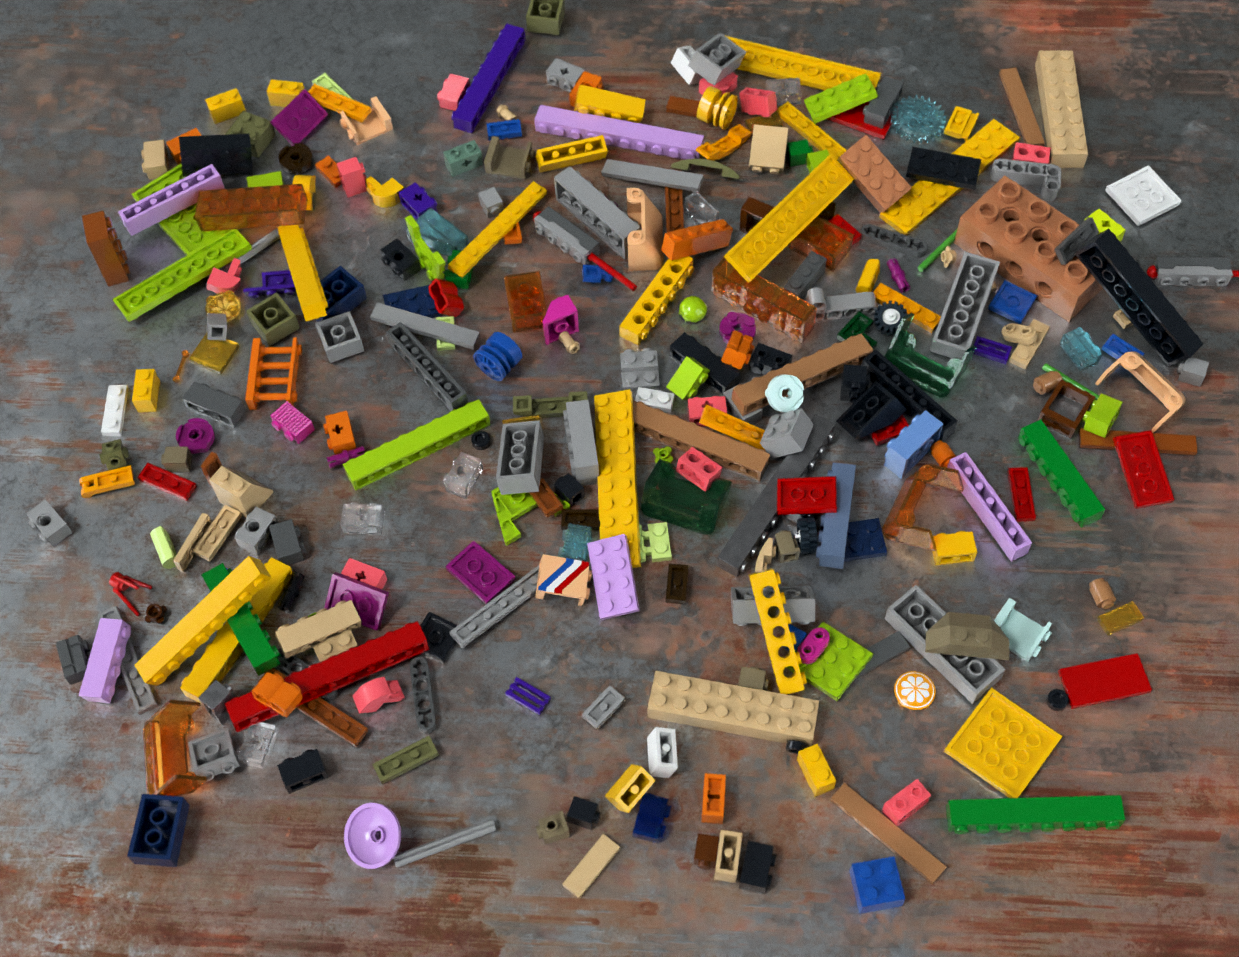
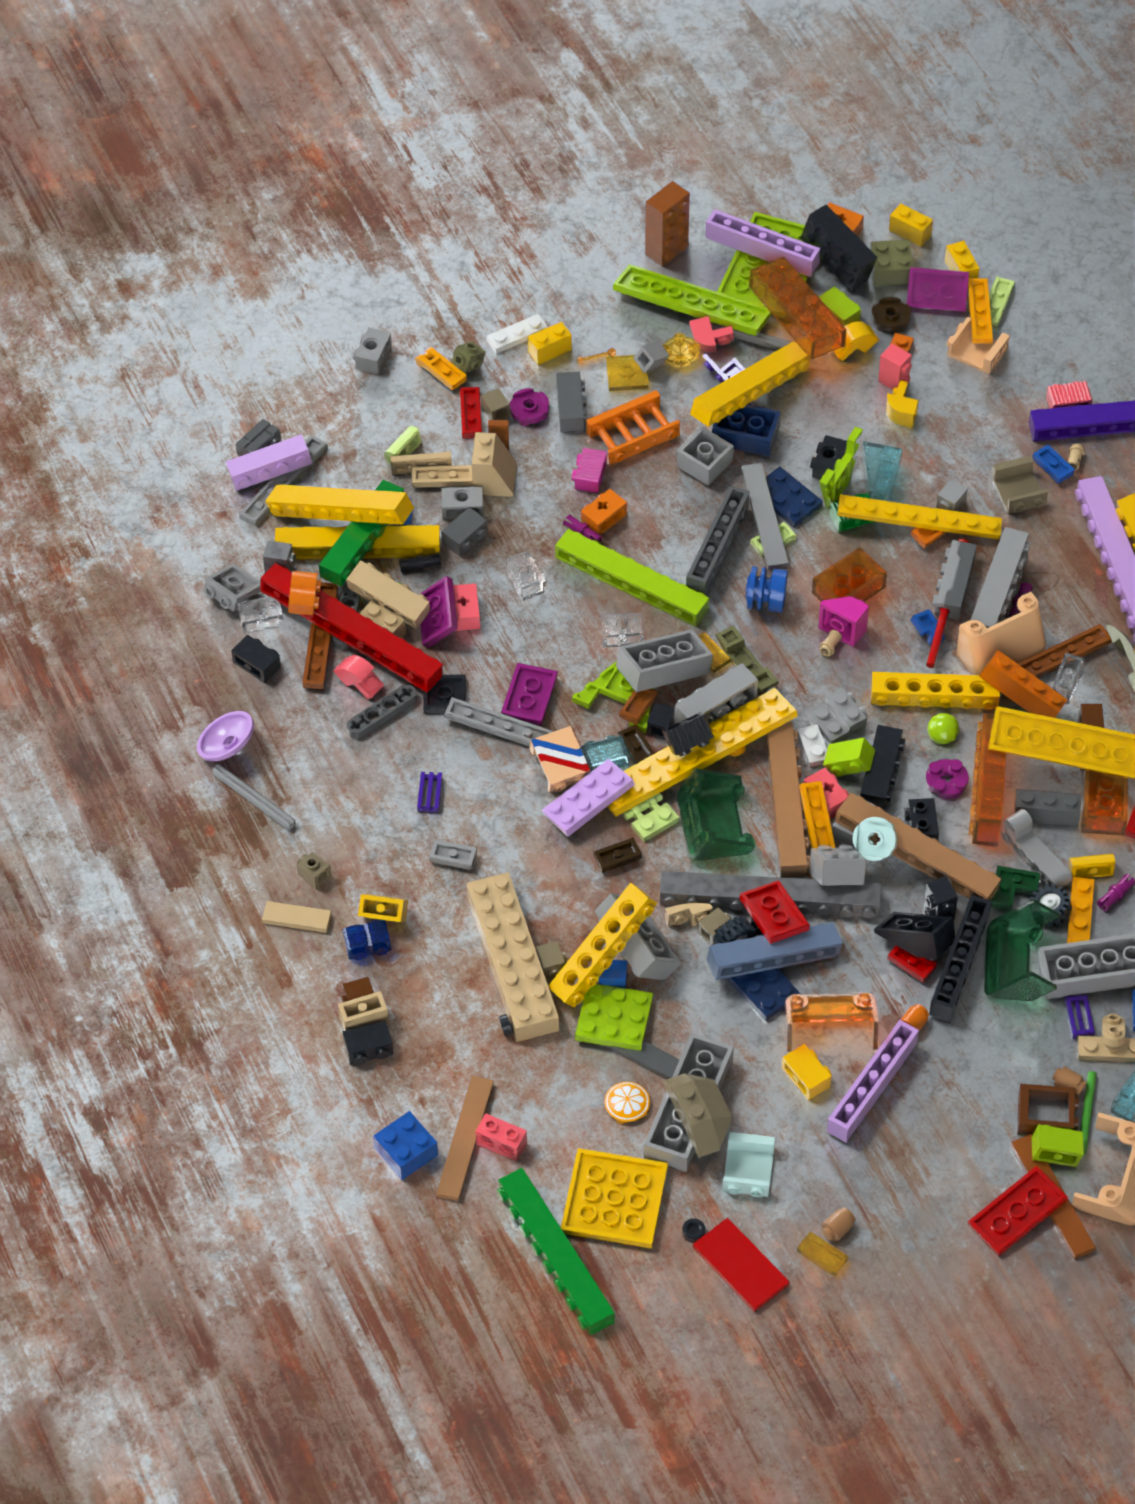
camera: 60 degrees right, 5 degrees down
red plant [109,572,152,616] -> none
dark blue brick [127,794,190,867] -> none
tan brick [141,139,169,179] -> none
clear orange windscreen [143,700,207,796] -> none
reddish brown plate [145,604,167,624] -> none
olive brick [246,293,300,347] -> none
olive plate [372,736,439,784] -> none
dark purple brick [399,182,438,224] -> none
red brick [428,278,464,317] -> none
sand green brick [443,140,483,177] -> none
black tile [471,431,491,450] -> none
yellow brick [536,135,608,173] -> none
black brick [567,796,601,830] -> none
light grey tile [601,159,704,192] -> none
white brick [647,727,678,778] -> none
lime plate [653,446,673,465] -> none
coral brick [676,447,723,492] -> none
orange brick [701,773,726,824] -> none
orange brick [721,330,755,370] -> none
dark pink plate [797,628,830,664] -> none
yellow brick [797,744,836,797] -> none
medium blue brick [884,410,943,479] -> none
red tile [1007,467,1036,522] -> none
green brick [1018,419,1105,528] -> none
none -> black brick [662,712,714,757]

